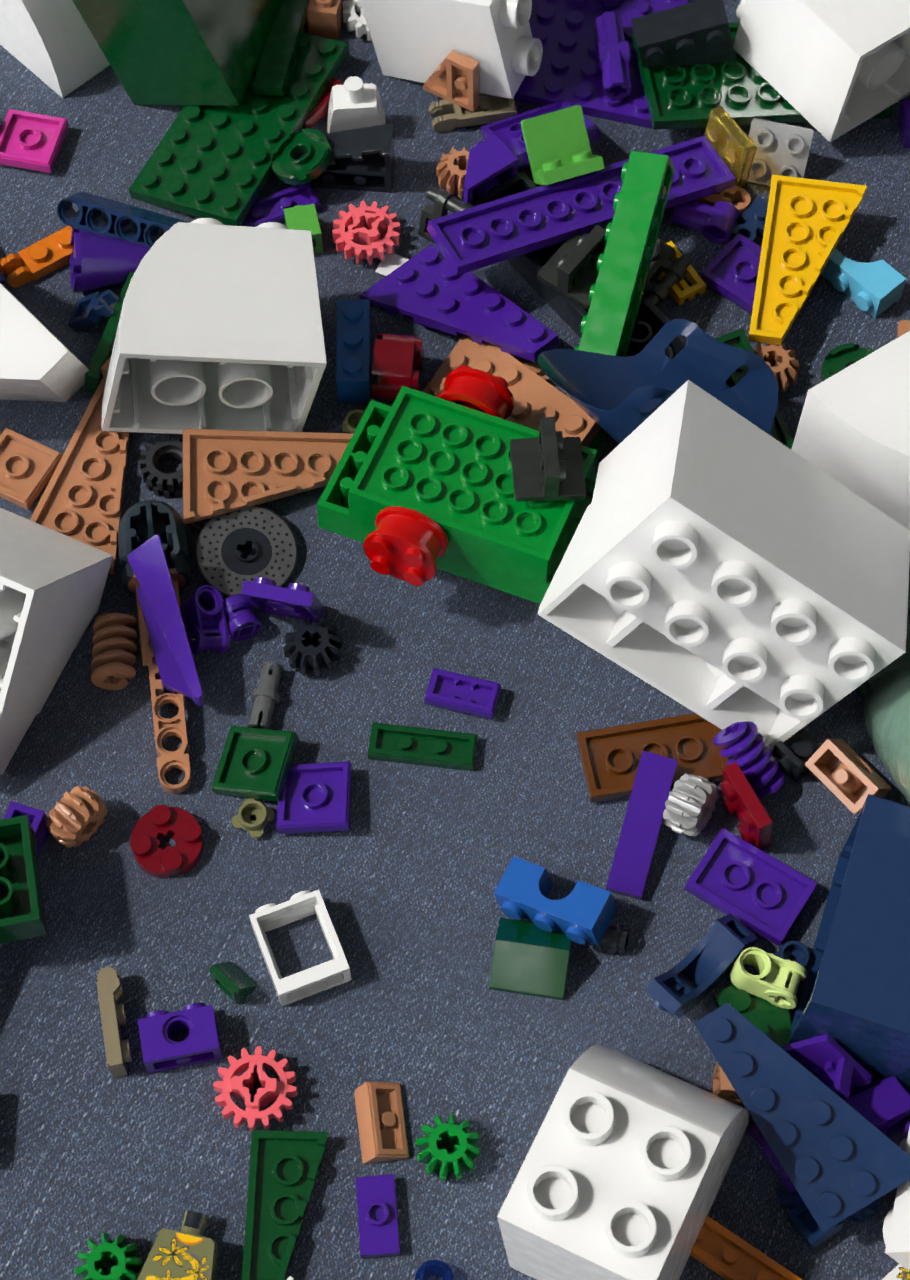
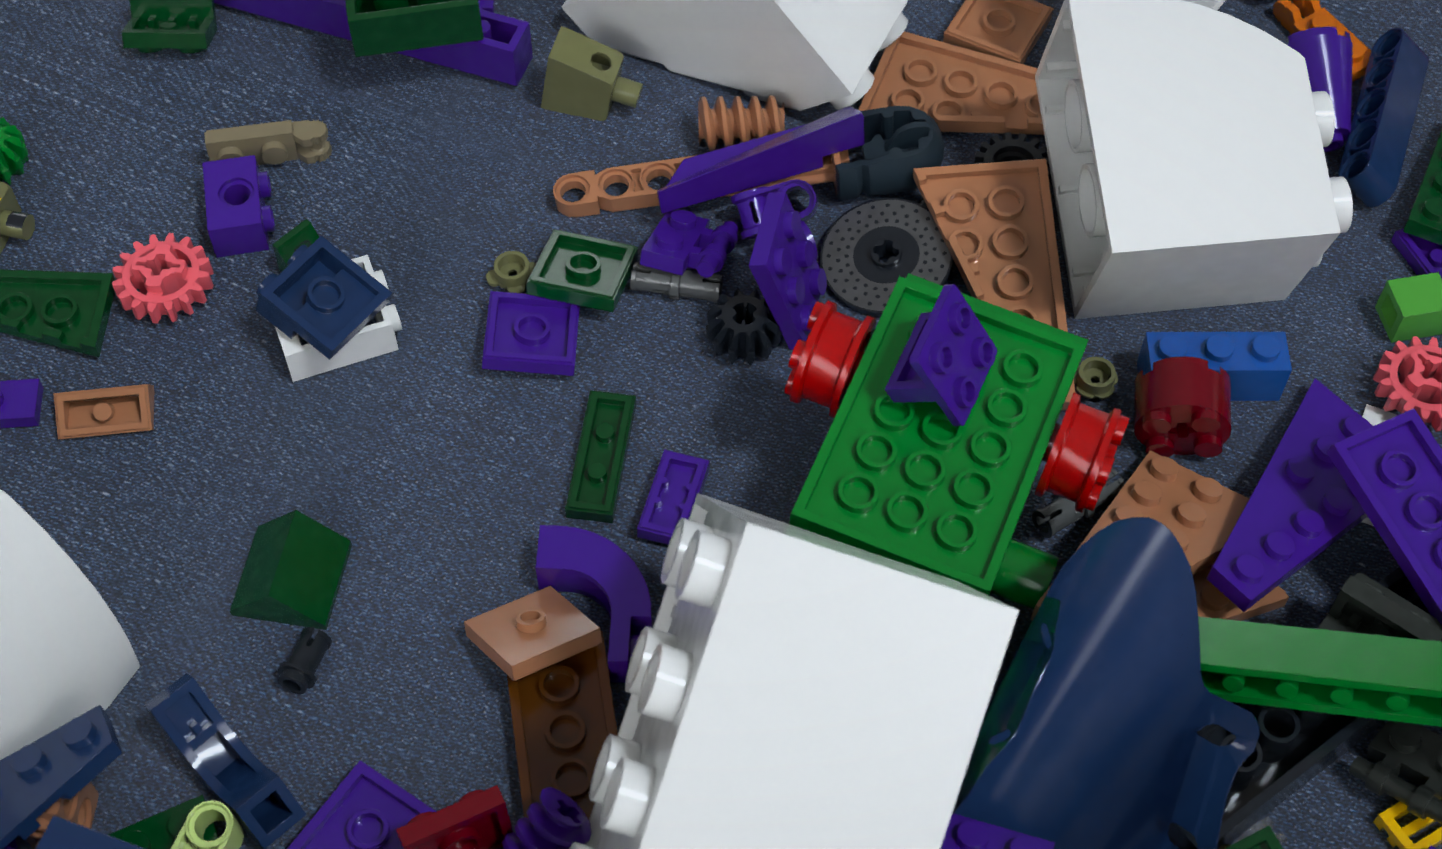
camera: 90 degrees right, 5 degrees down
nougat gear [45,786,108,848] -> none
dark red plate [130,805,204,879] -> none
green gear [415,1113,481,1182] -> none
blue arch [494,856,618,946] -> none
pearl dark grey bracket [510,417,586,502] -> none
dark purple tile [605,751,678,900] -> none
light grey gear [663,773,718,837] -> none
none -> dark blue plate [256,236,392,360]
none -> nougat plate [464,586,602,681]
none -> dark purple arch [536,525,653,683]
none -> olive torso [541,26,643,121]
none -> dark purple plate [640,210,739,278]
none -> dark purple bracket [884,284,997,426]

